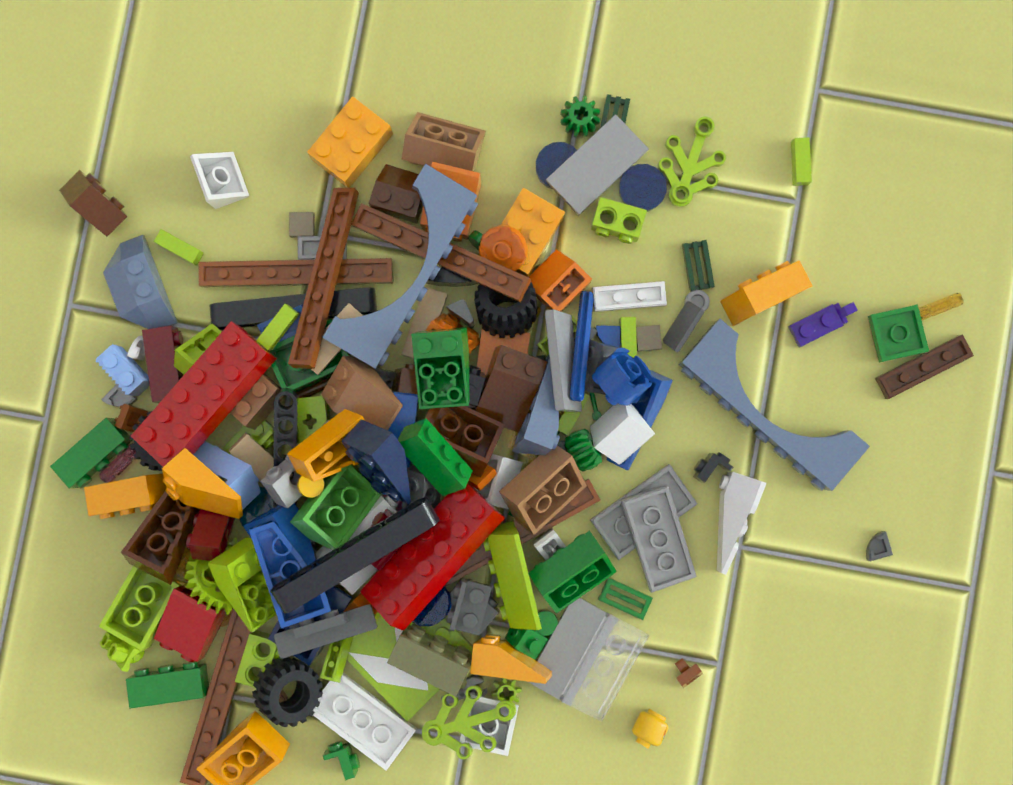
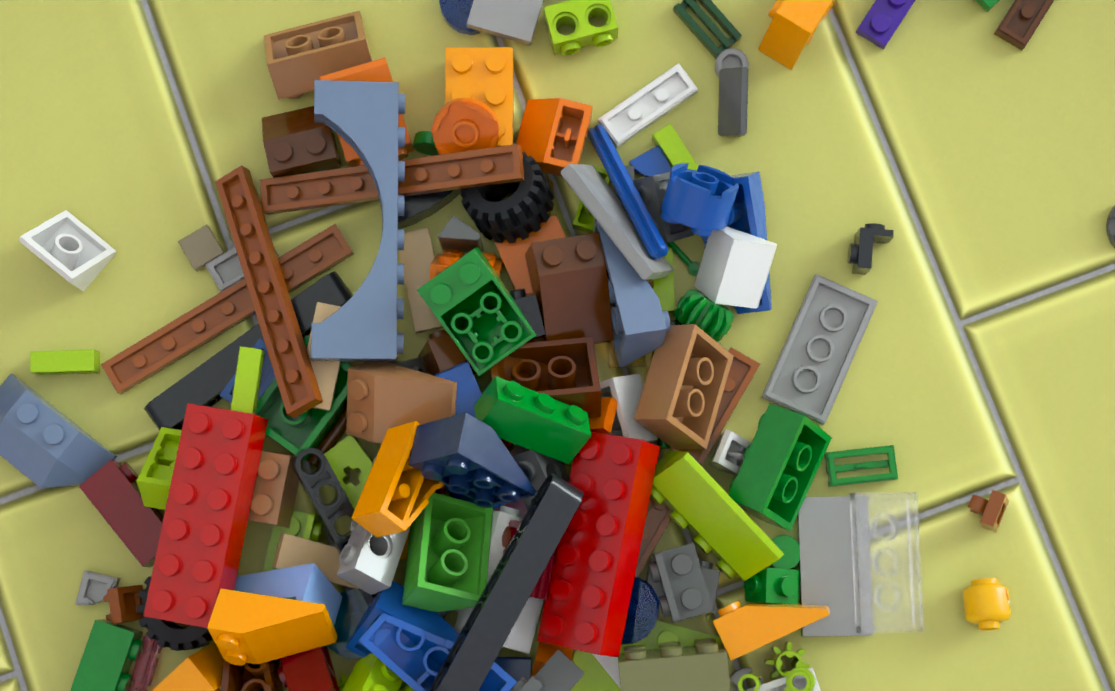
camera: 30 degrees left, 5 degrees down
light blue brick [96,344,150,396] -> none
white tile [127,336,145,361] -> none
yellow tile [297,476,324,498] -> none
light orange brick [307,96,393,188] -> none
light grey tile [621,484,697,593] -> none
dark tan tile [636,325,662,352] -> none
sand blue arch [678,319,870,491] -> none
white wedge [717,471,766,575] -> none

